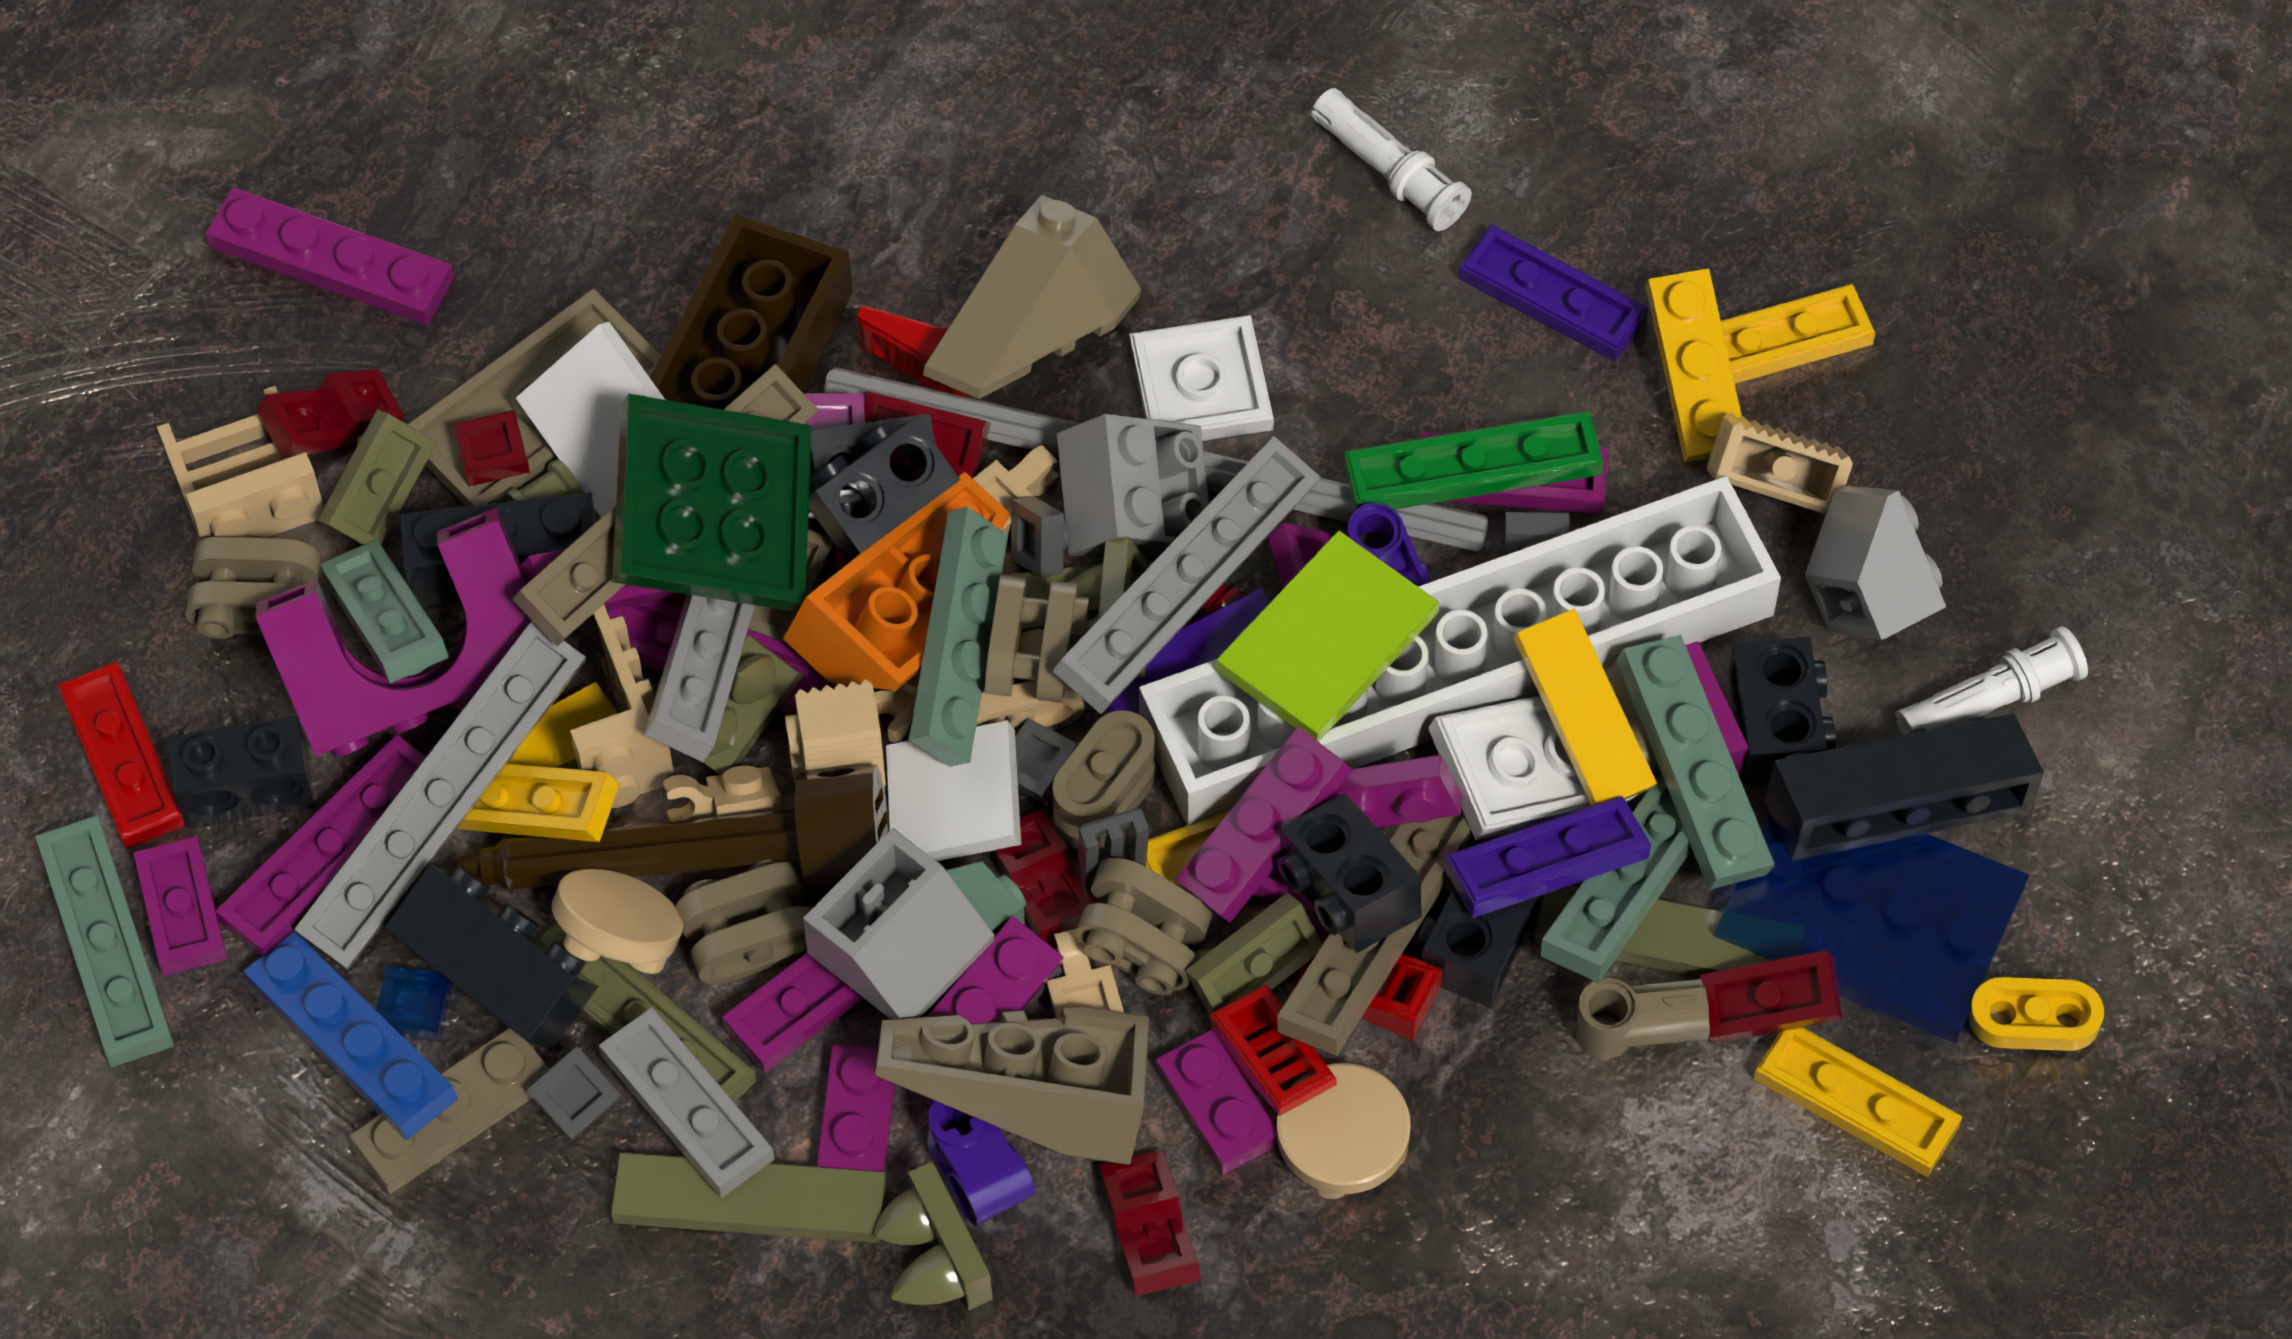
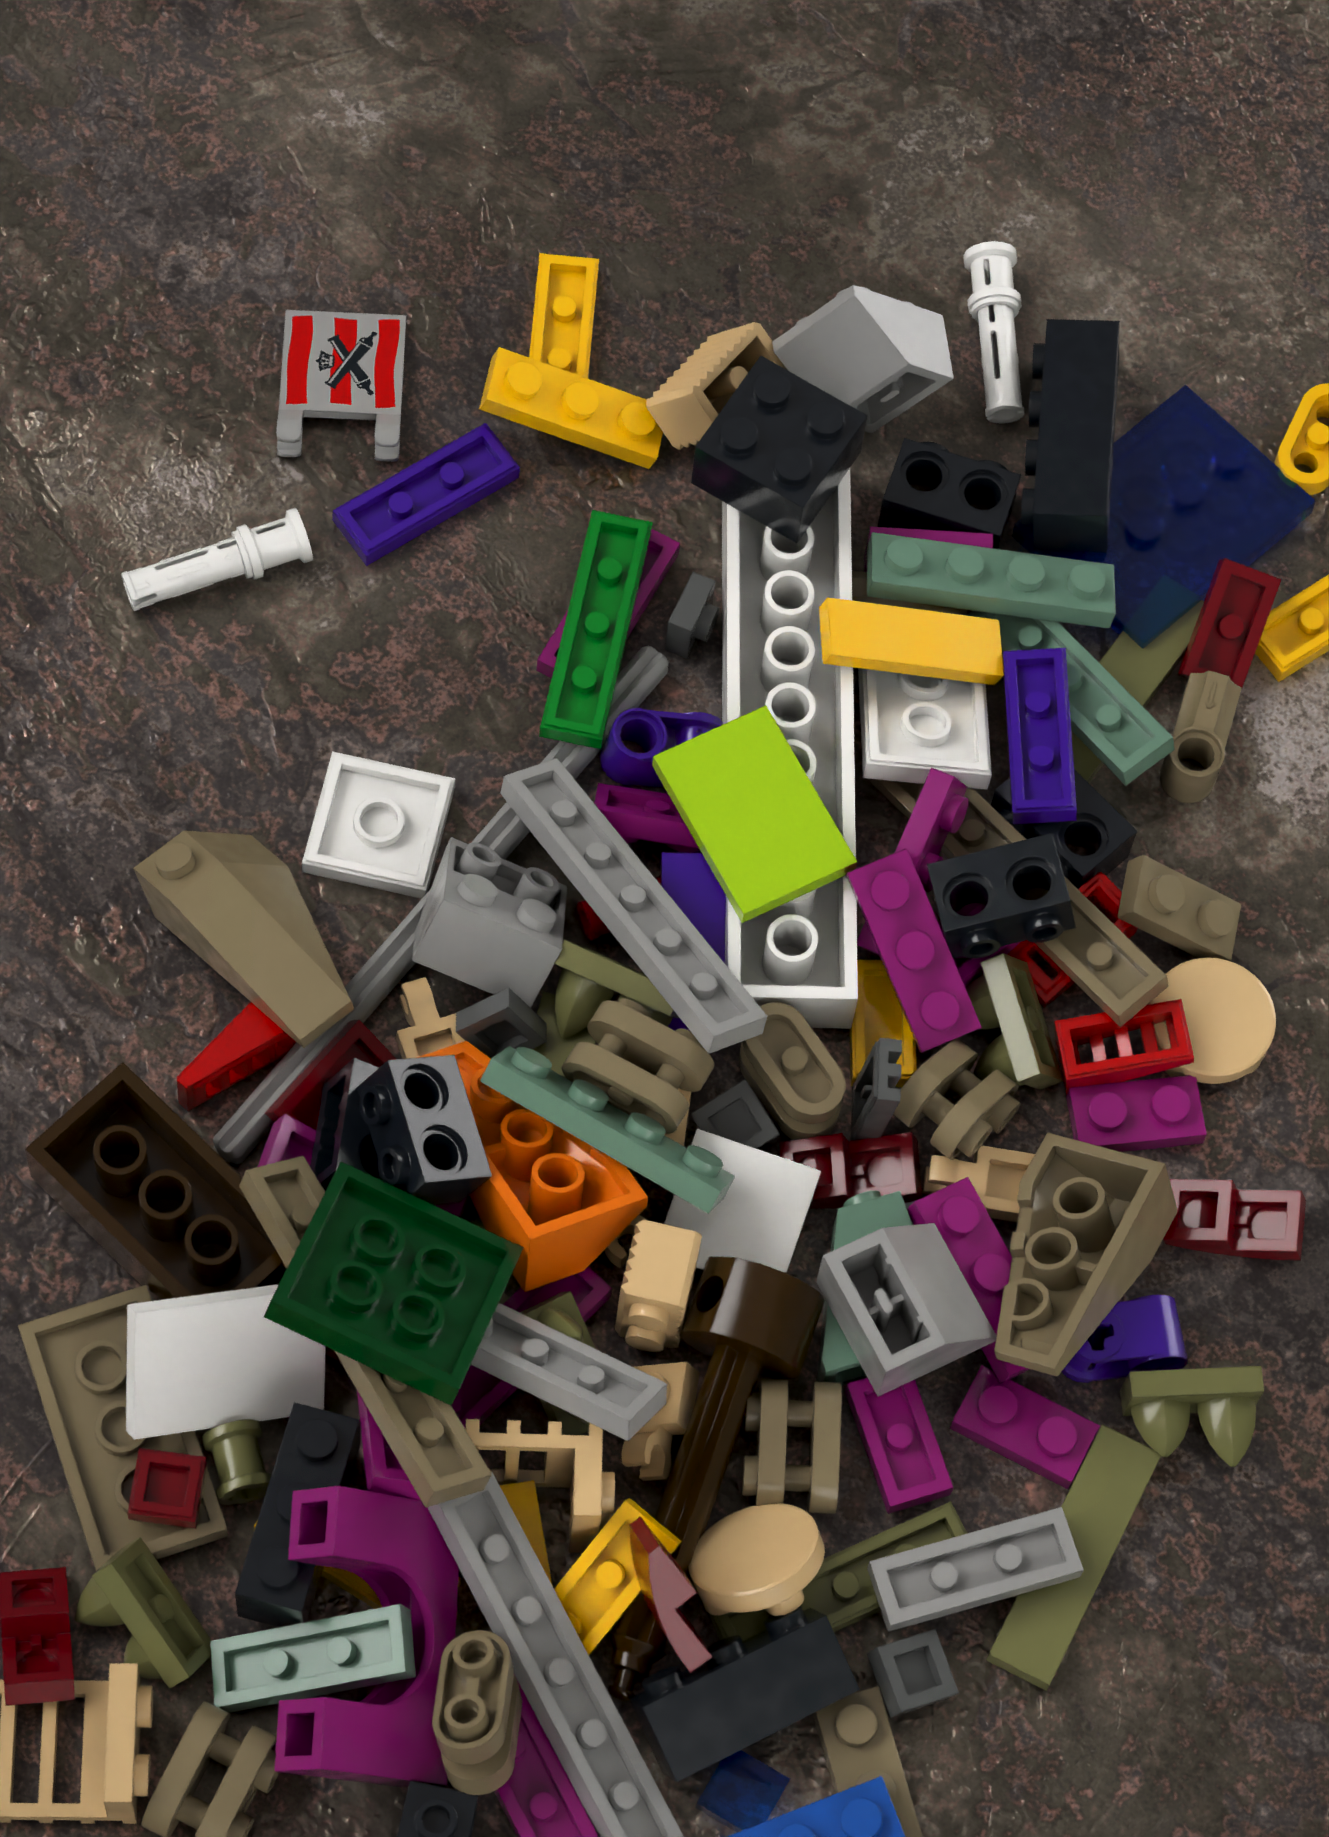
camera: 75 degrees left, 5 degrees up
none -> flag [276,310,406,462]
none -> dark tan brick [432,1630,522,1795]
none -> slope [630,1516,712,1674]
none -> black brick [691,356,868,543]
none -> dark tan plate [1117,855,1241,961]

